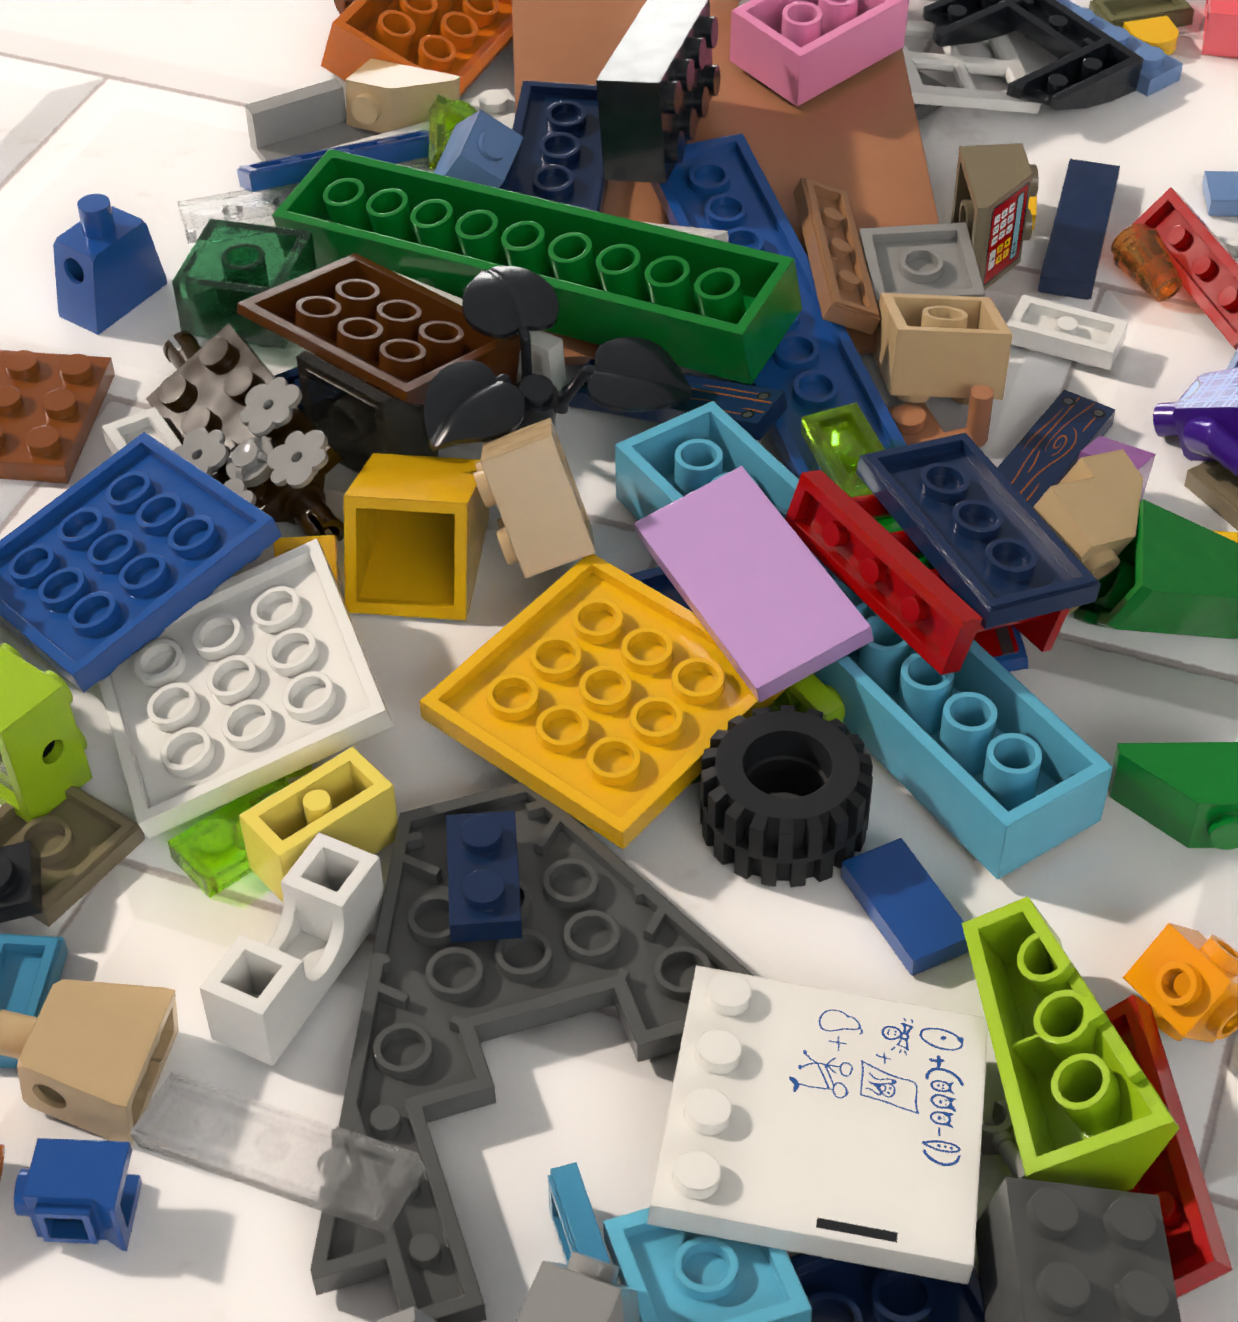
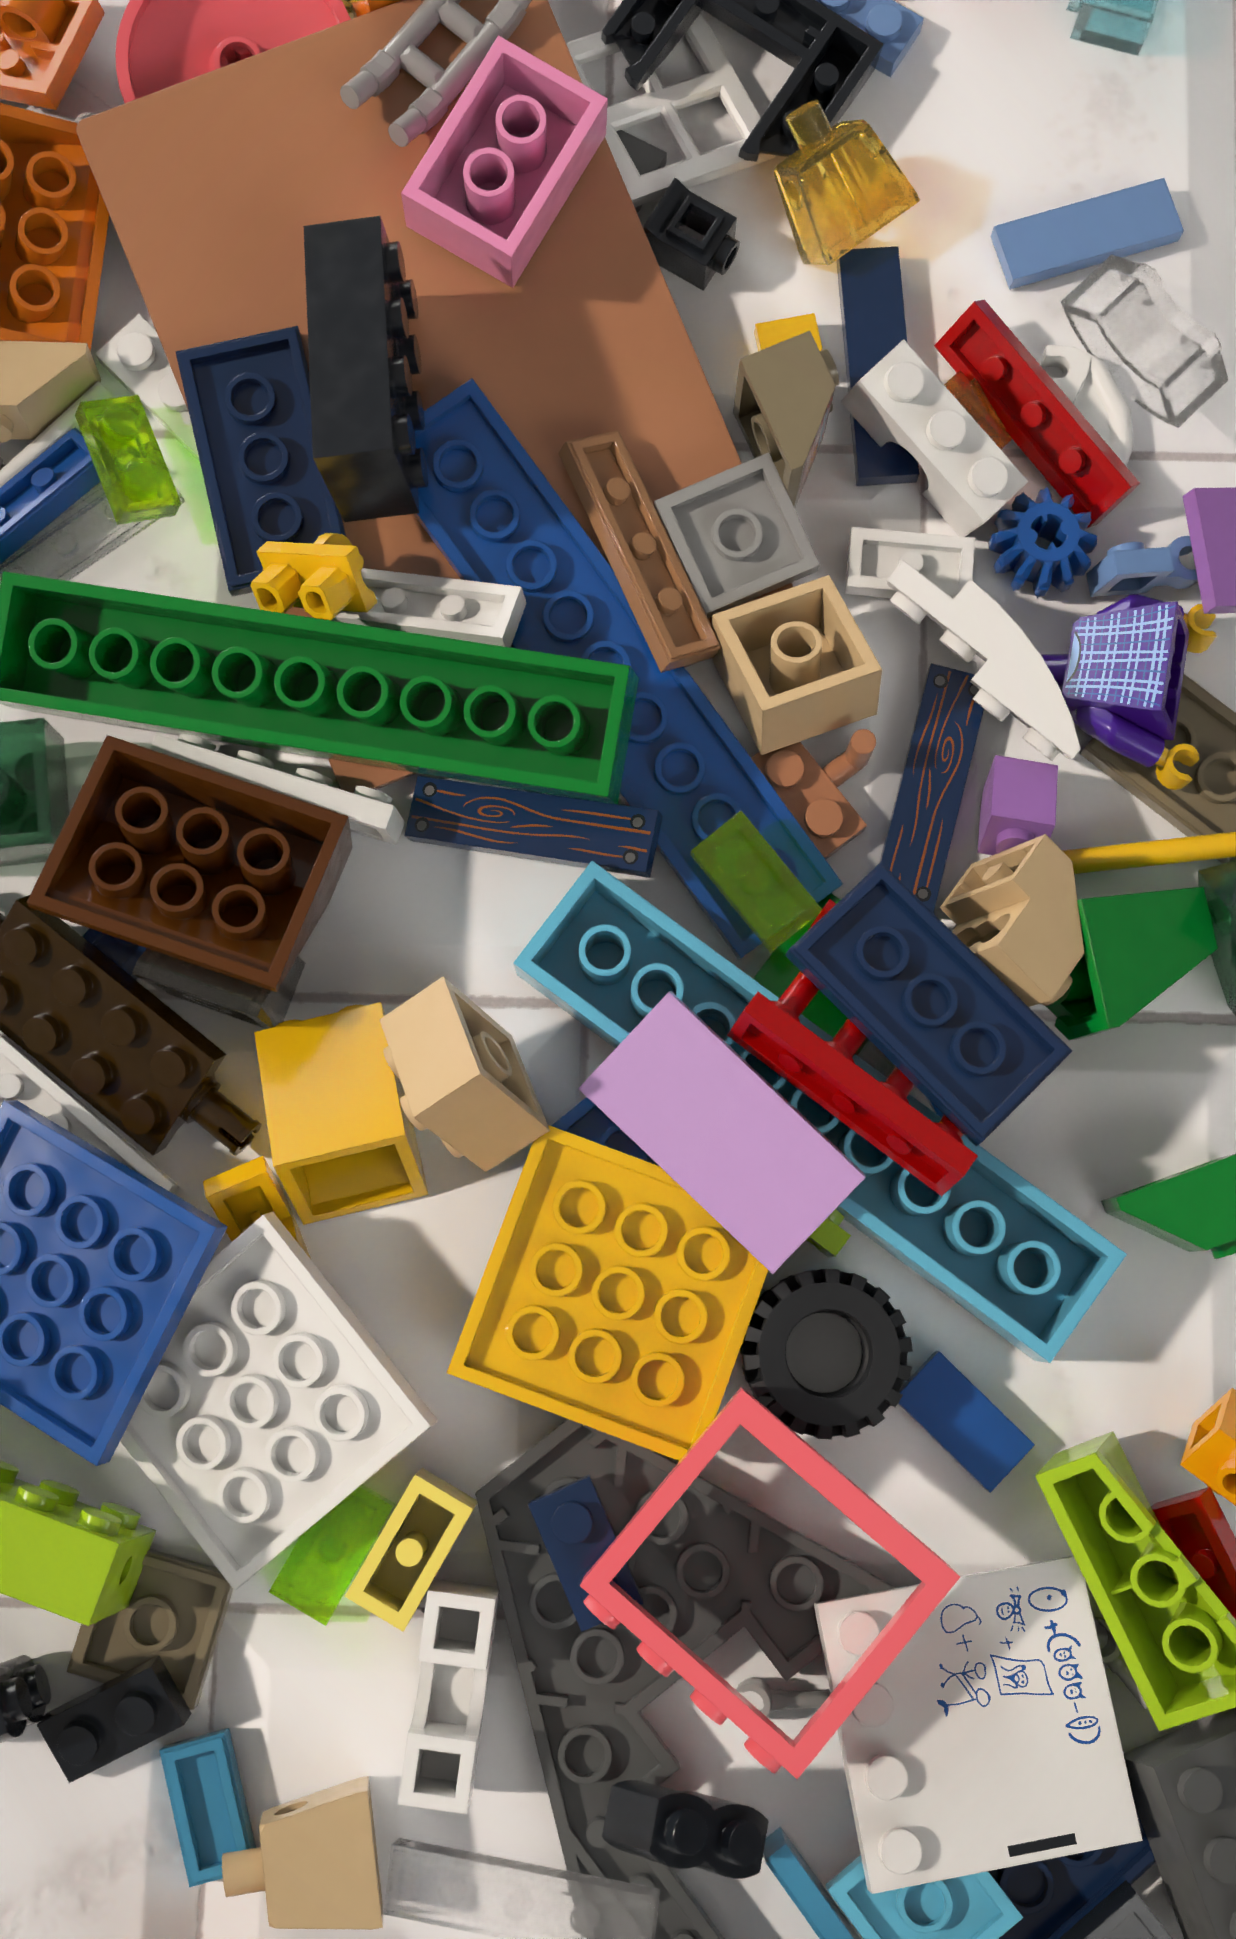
camera: 20 degrees left, 35 degrees up
light grey plant [173,377,329,505] -> none
black plant [424,266,692,451] -> none
medium blue slope [434,110,524,188] -> none
none -> yellow hips [251,533,377,620]
none -> coral window [580,1386,960,1779]
none -> black brick [602,1780,769,1879]
none -> black window [643,178,740,291]
none -> light grey hand [736,1677,828,1717]
none -> clear yellow torso [774,100,920,265]
none -> white arch [840,339,1029,537]
none -> white slope [887,560,1081,761]
none -> blue gear [988,487,1097,598]

